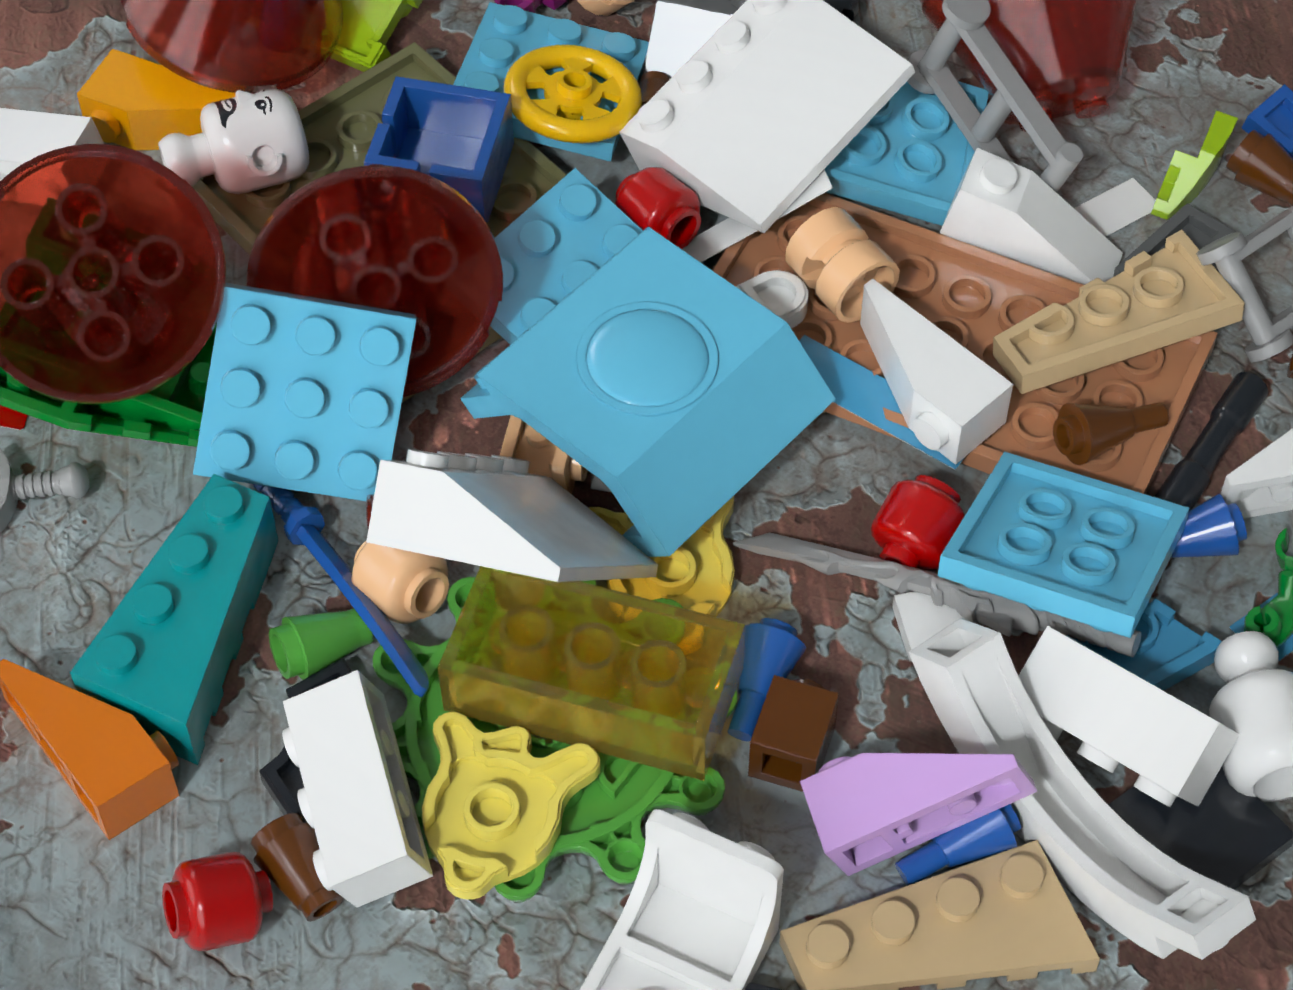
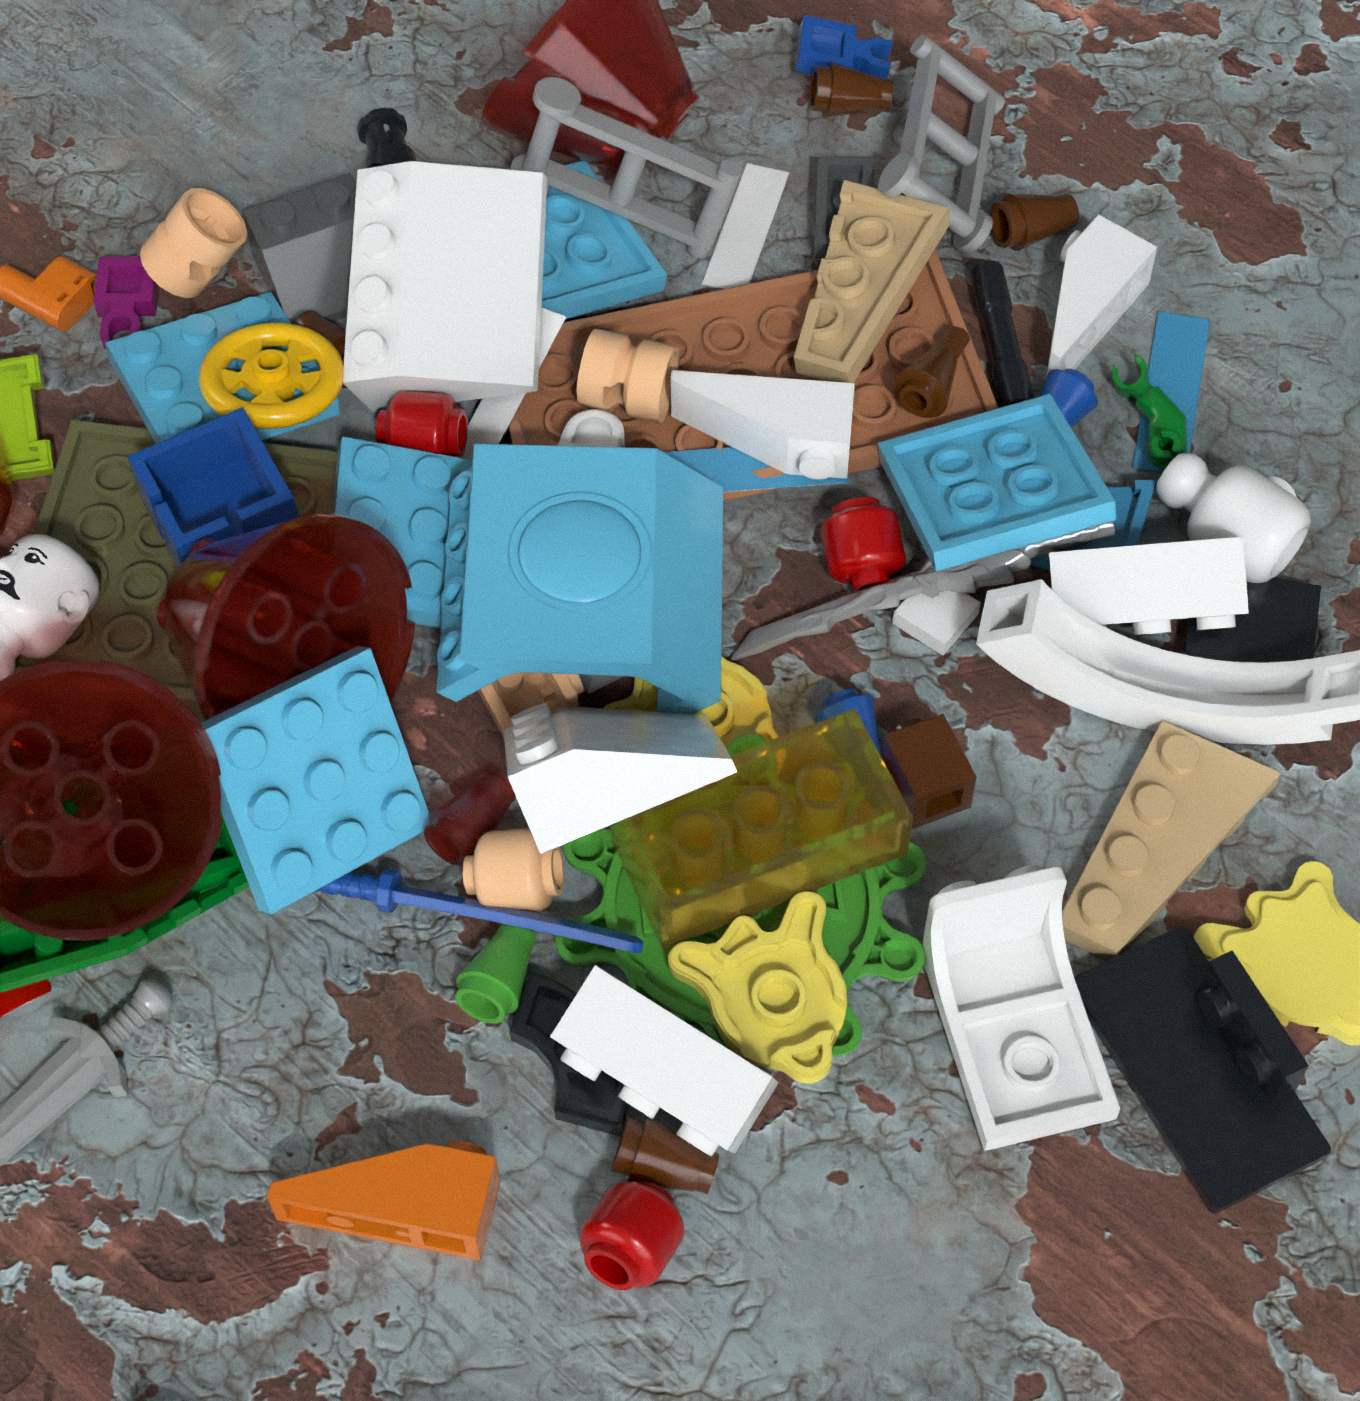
camera: 40 degrees left, 5 degrees up
teal wedge [70,474,279,765] -> none
lavender slope [800,753,1038,876] -> none
blue cone [895,804,1021,886] -> none
white slope [940,148,1123,285] -> none
lime slope [1151,110,1238,220] -> none

